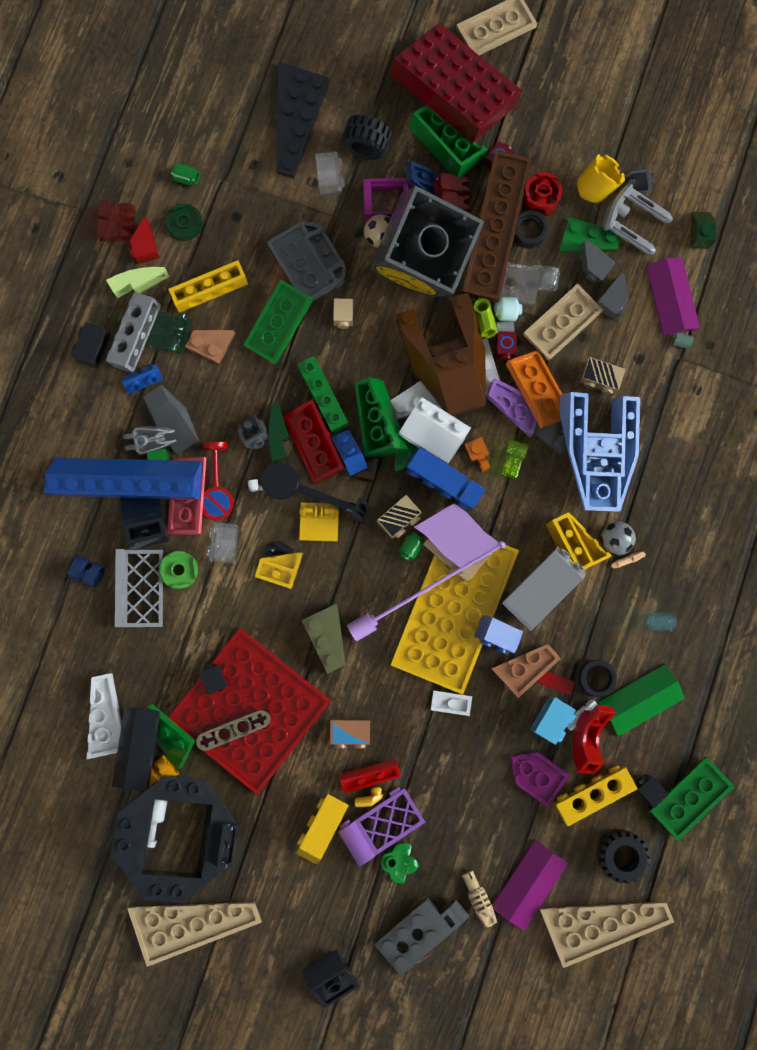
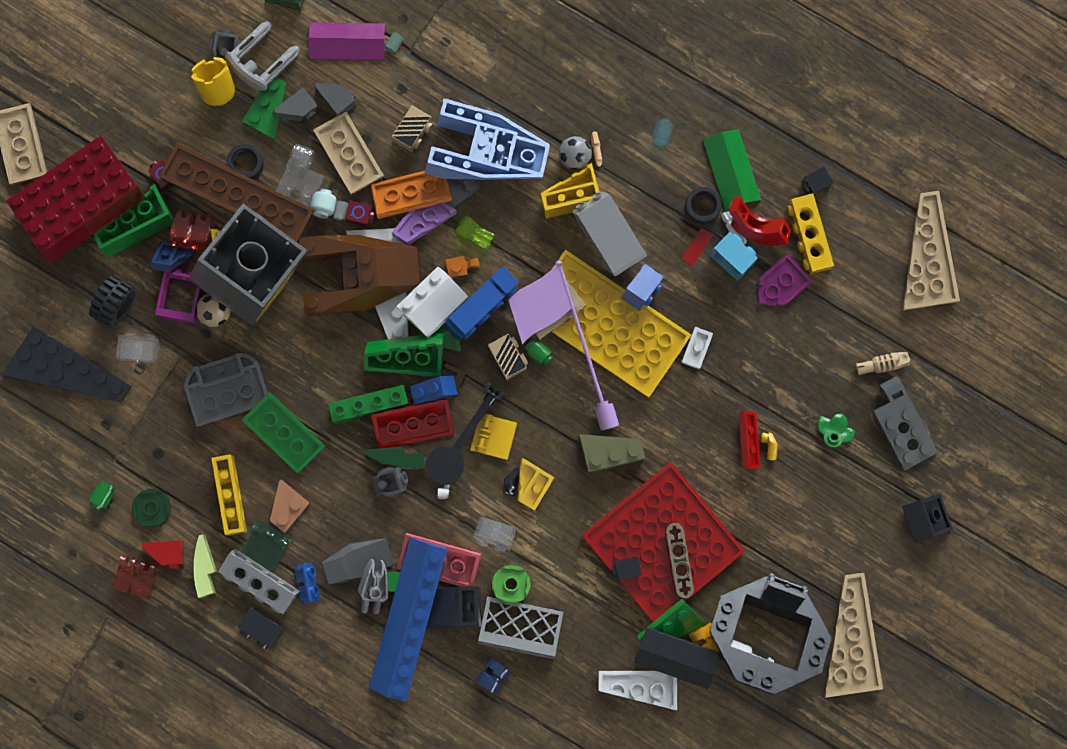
camera: 85 degrees left, 0 degrees up
piece [201,442,234,521] -> none
yellow wedge [296,794,349,865] -> none
nougat brick [330,719,370,748] -> none
tan brick [334,299,353,329] -> none
medium lavender piece [338,787,426,866] -> none
lime piece [474,298,498,338] -> none
nougat wing [491,644,561,698] -> none
magenta slope [492,840,568,931] -> none
red brick [523,172,562,216] -> none
black tyre [596,829,651,884] -> none
green plate [649,757,734,841] -> none

